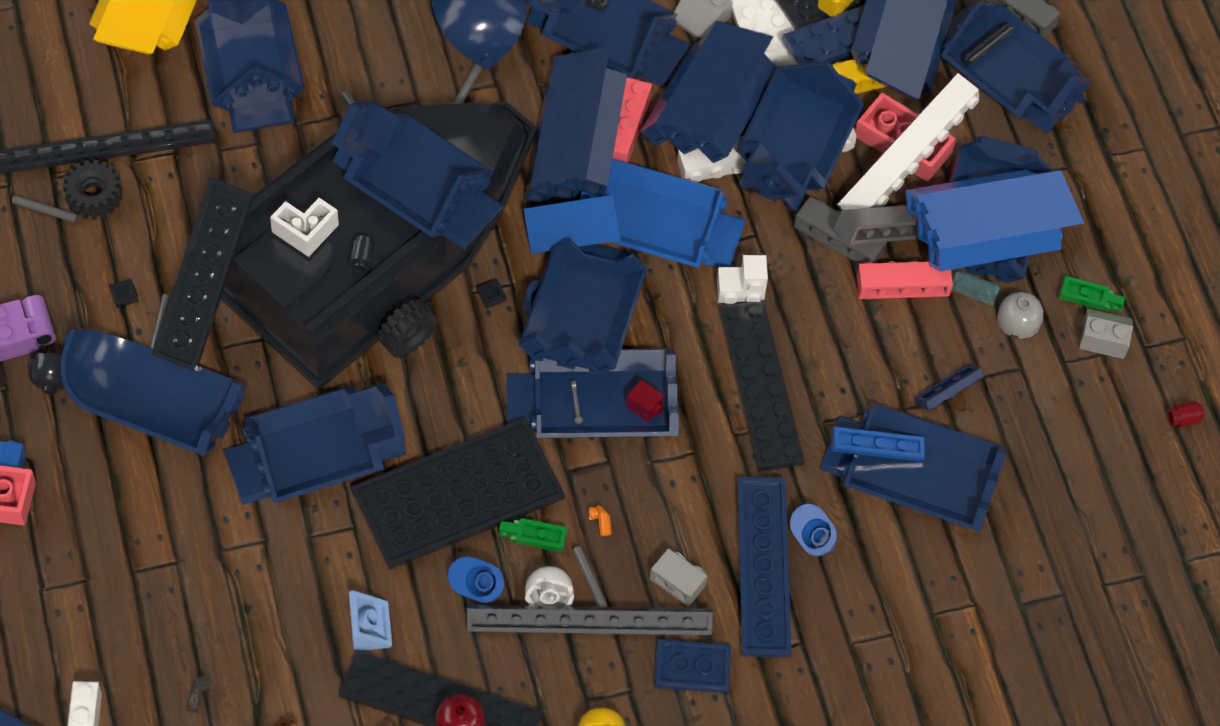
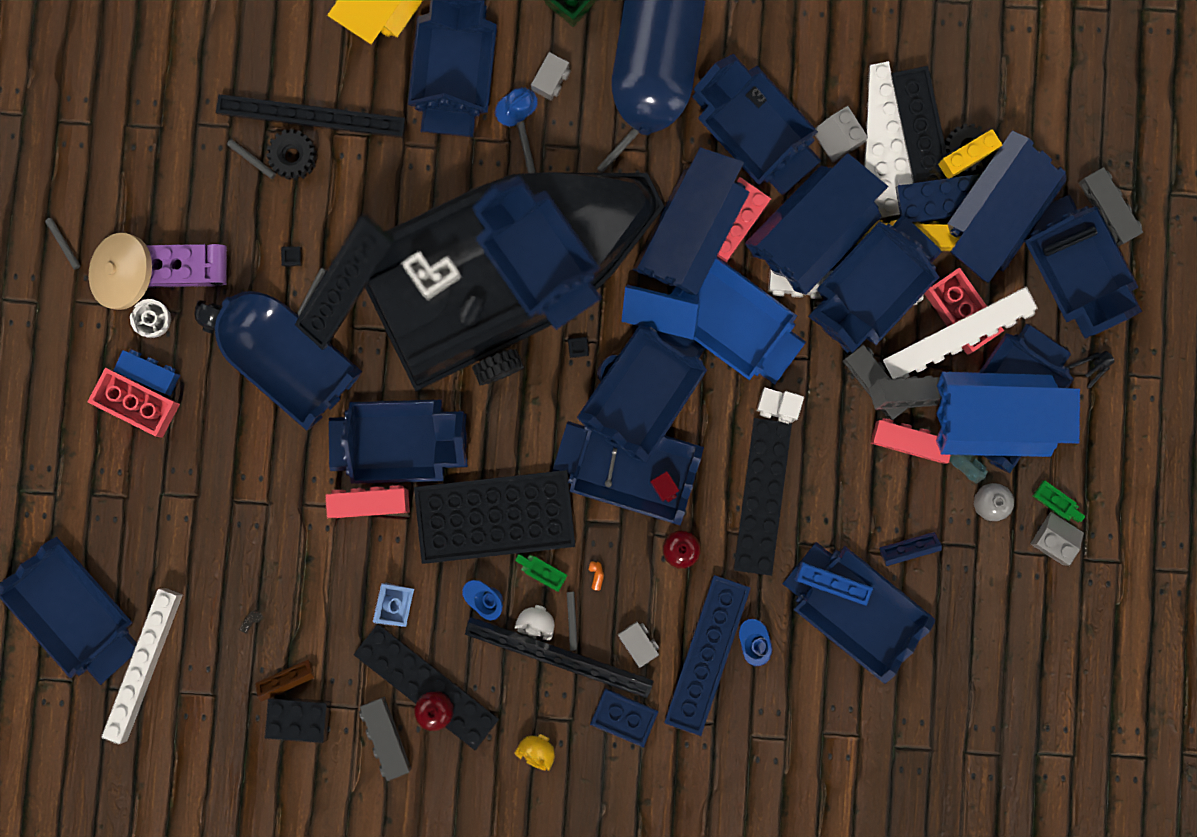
camera: 25 degrees right, 25 degrees up
dark red brick [1168,401,1205,428] -> none
none -> coral brick [326,485,410,518]
none -> blue piece [495,88,537,126]
none -> light grey brick [531,52,571,101]
none -> dark red cylinder [662,531,701,569]
none -> black plant [1065,351,1115,389]

